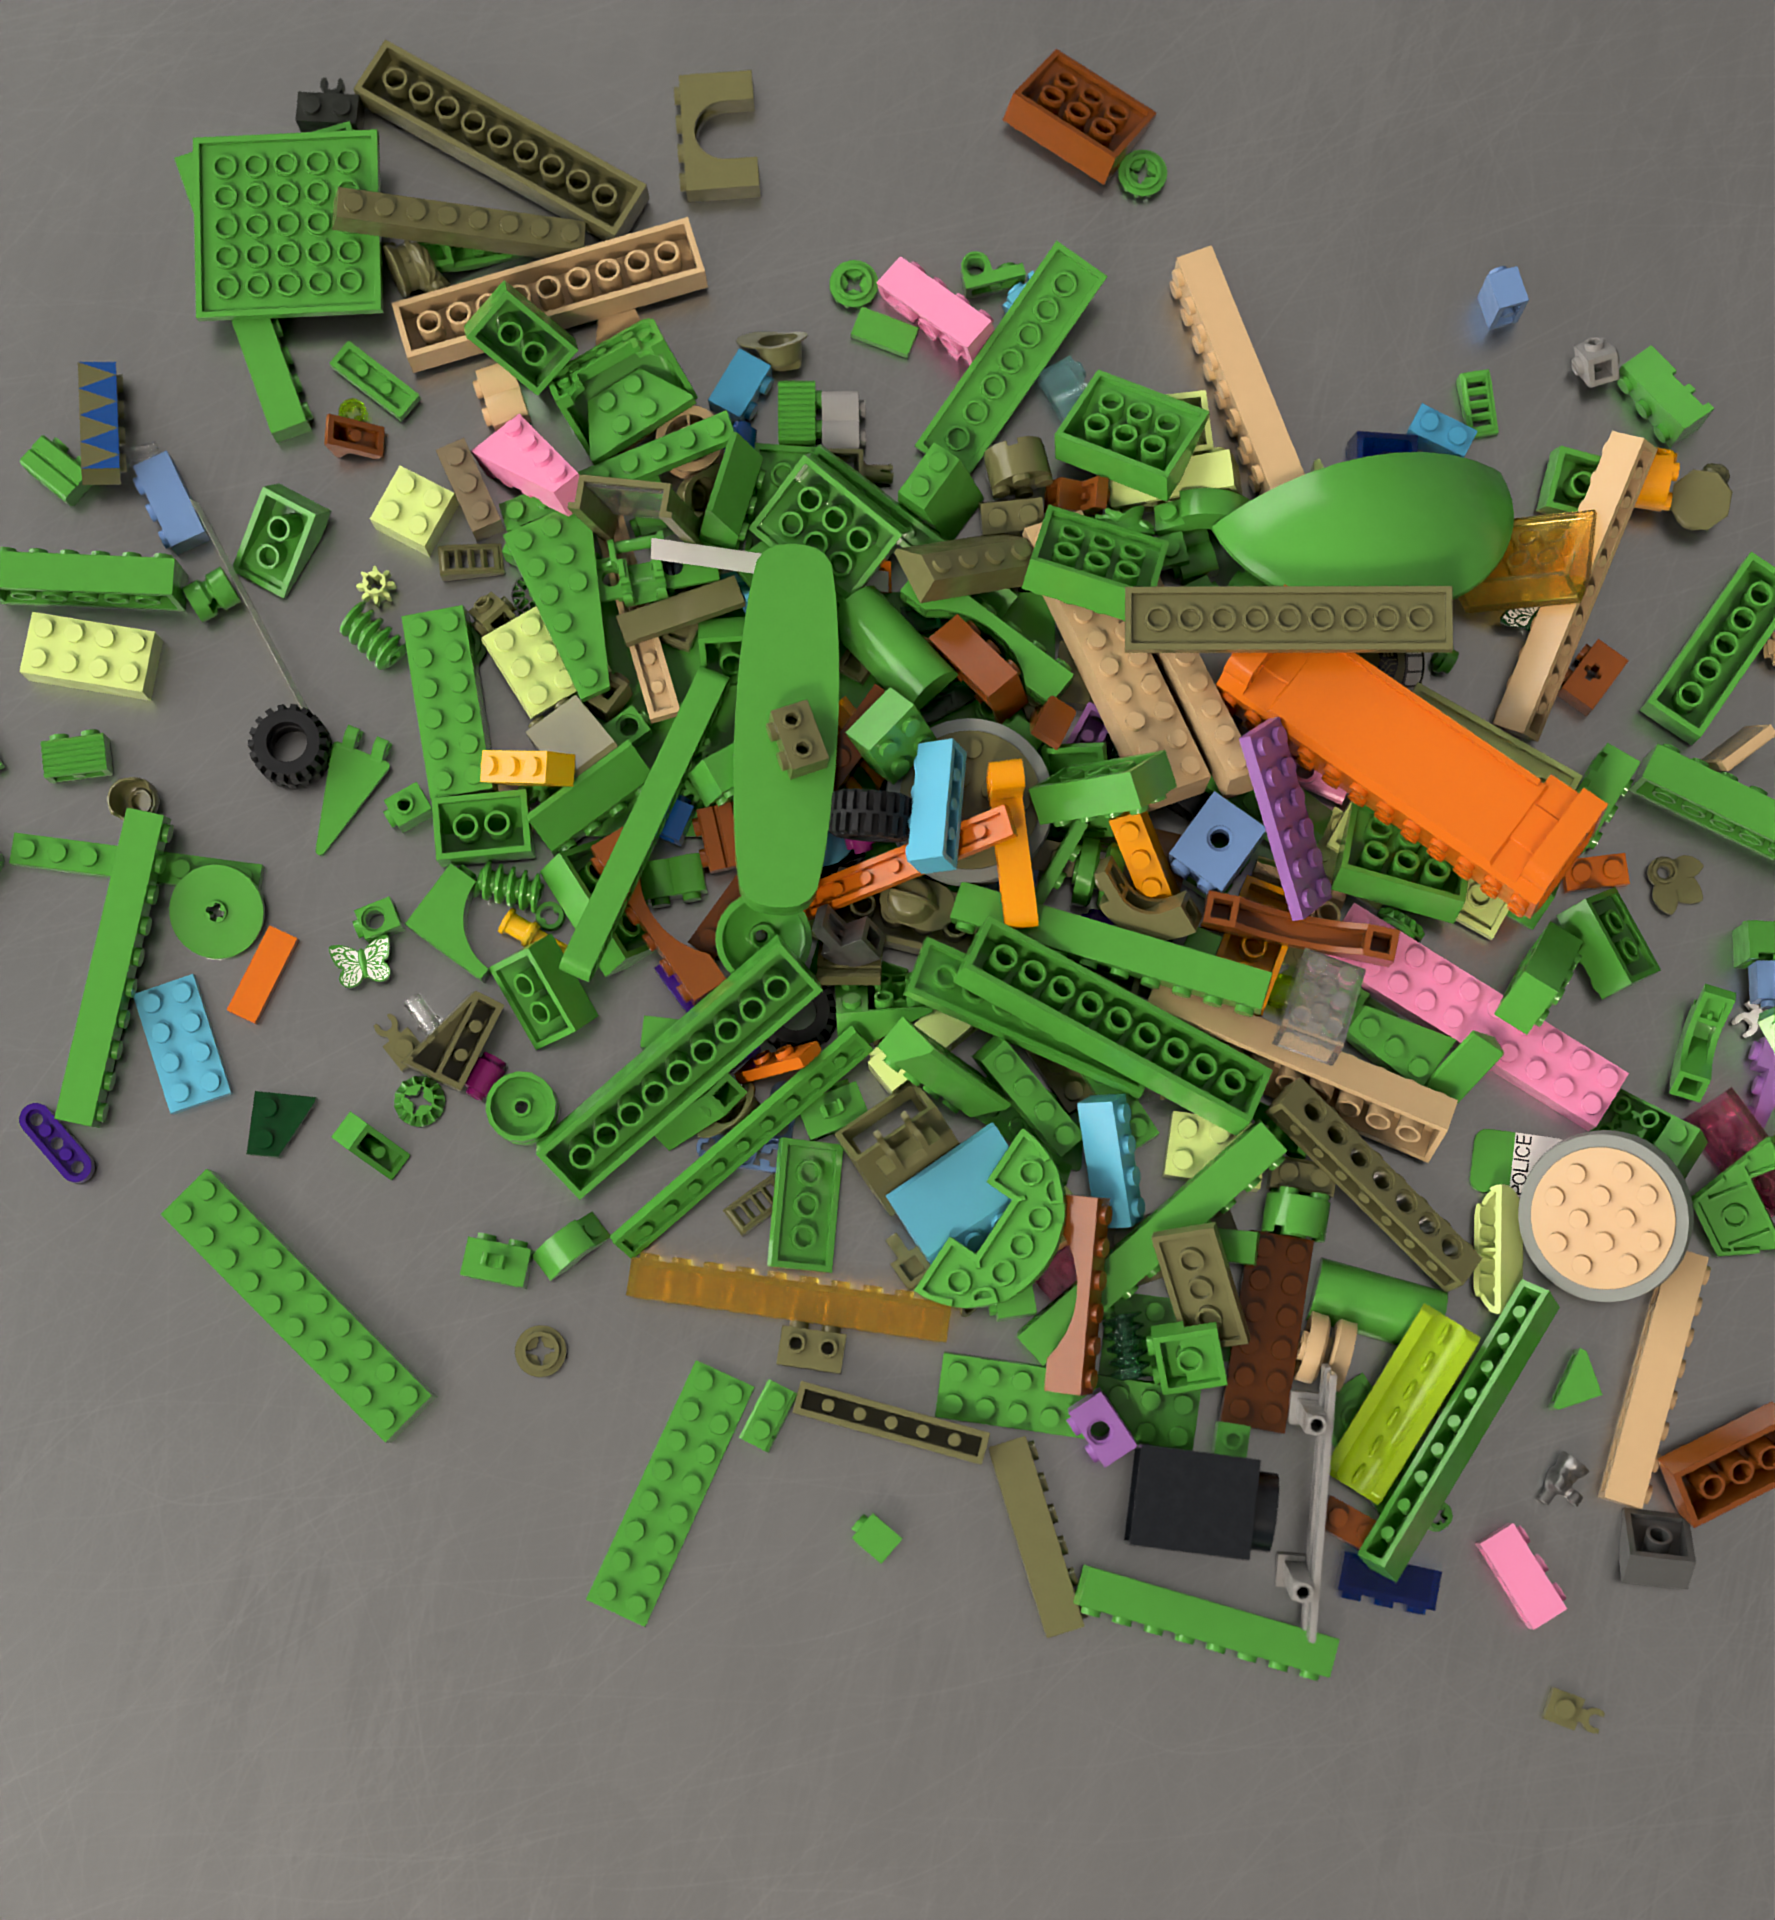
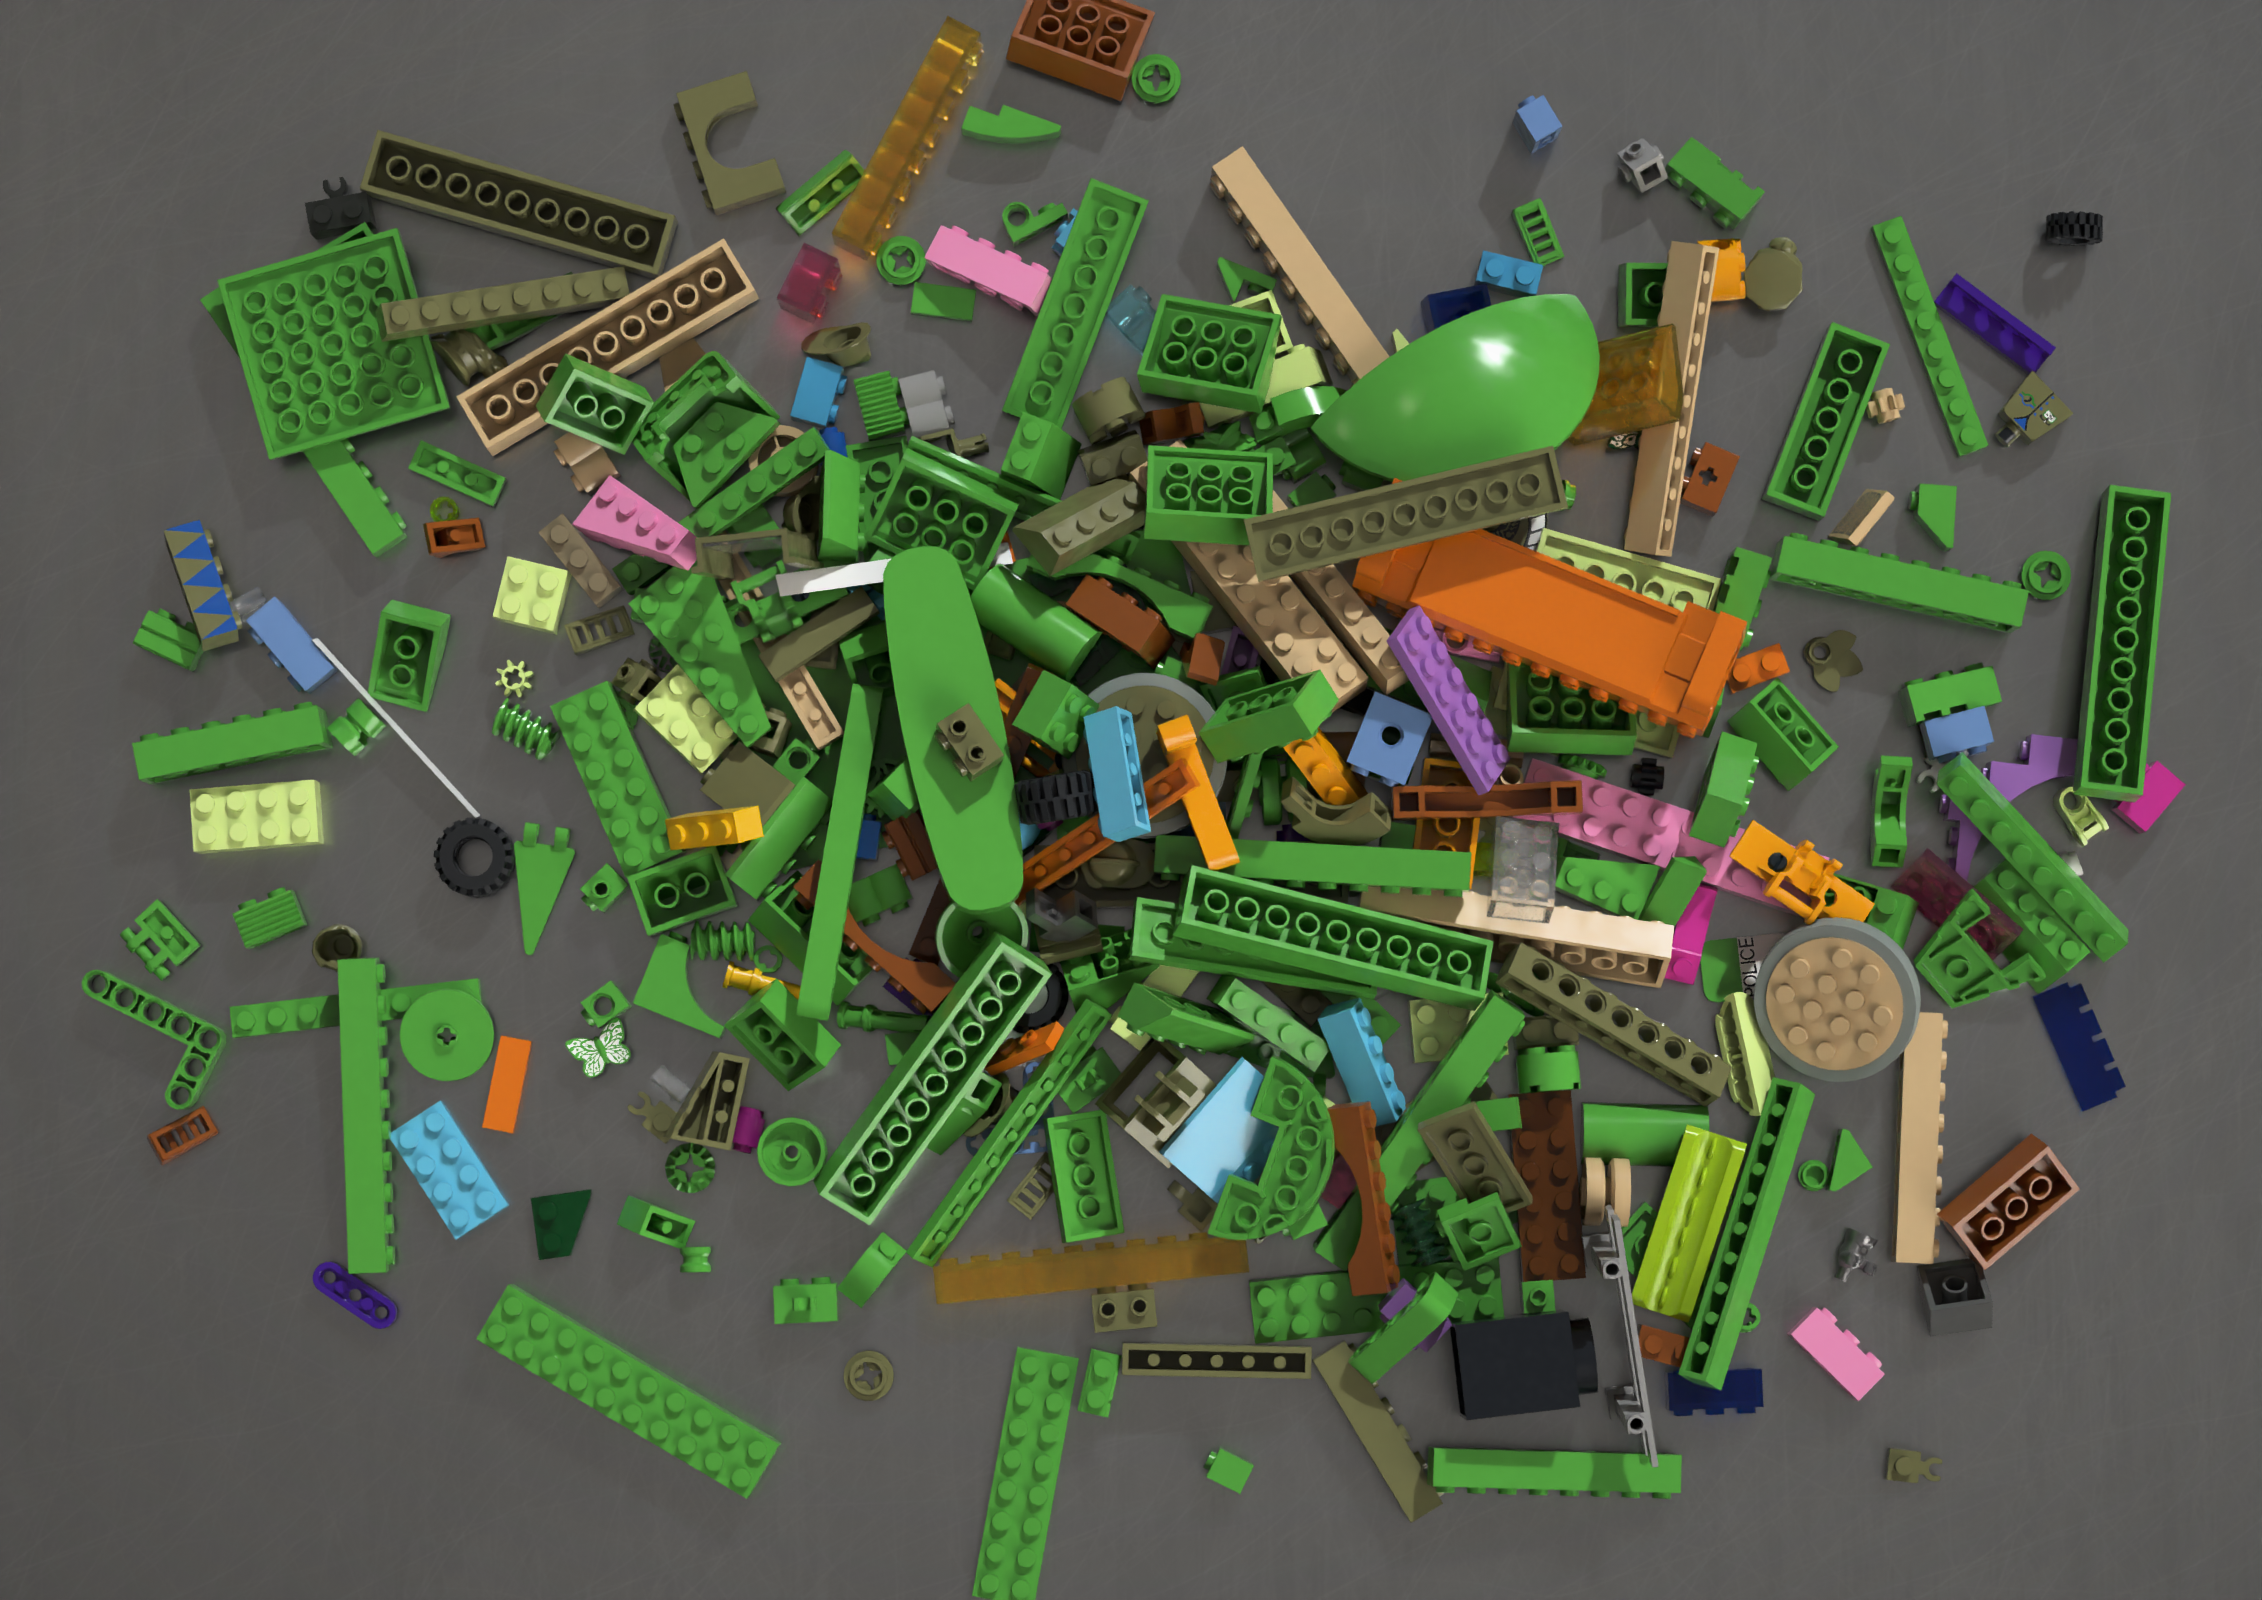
camera: 20 degrees left, 5 degrees up
none -> bright green wheel [680,1247,711,1272]
none -> bright green slope [776,150,869,236]
none -> clear pink brick [777,243,843,324]
none -> clear yellow brick [831,16,984,261]
none -> bright green pin [837,1001,932,1034]
none -> bright green slope [961,105,1061,144]
none -> bright green slope [1217,256,1277,304]
none -> bright green beam [1348,1272,1459,1384]
none -> black gear [1630,758,1664,796]
none -> dark pink slope [1664,883,1718,985]
none -> light orange piece [1729,820,1875,925]
none -> bright green plate [1798,1160,1829,1191]

